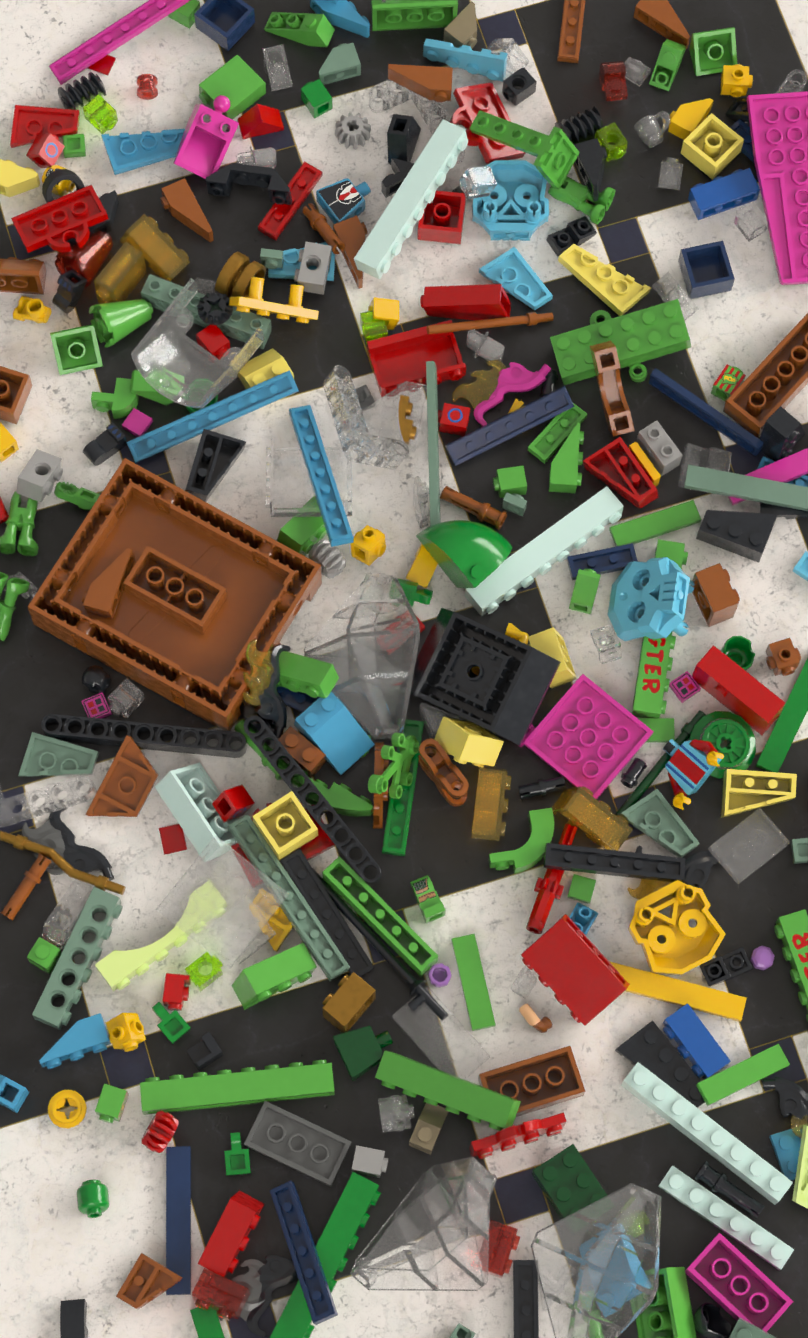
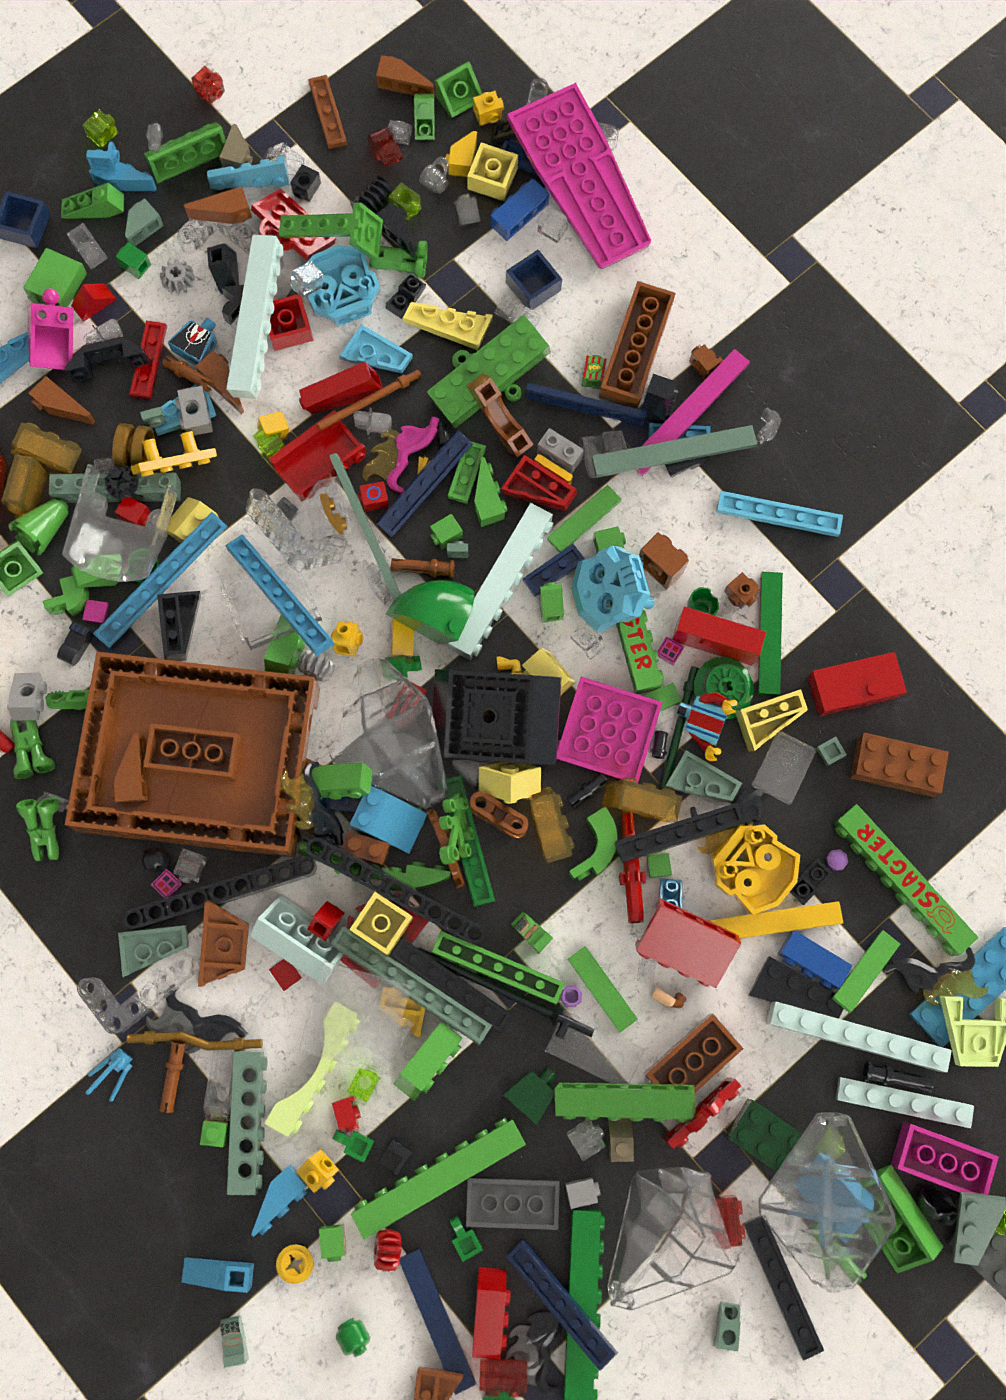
camera: 25 degrees left, 5 degrees up
pearl gold brick [322,972,376,1033] -> none
black wedge [696,510,778,563] -> none

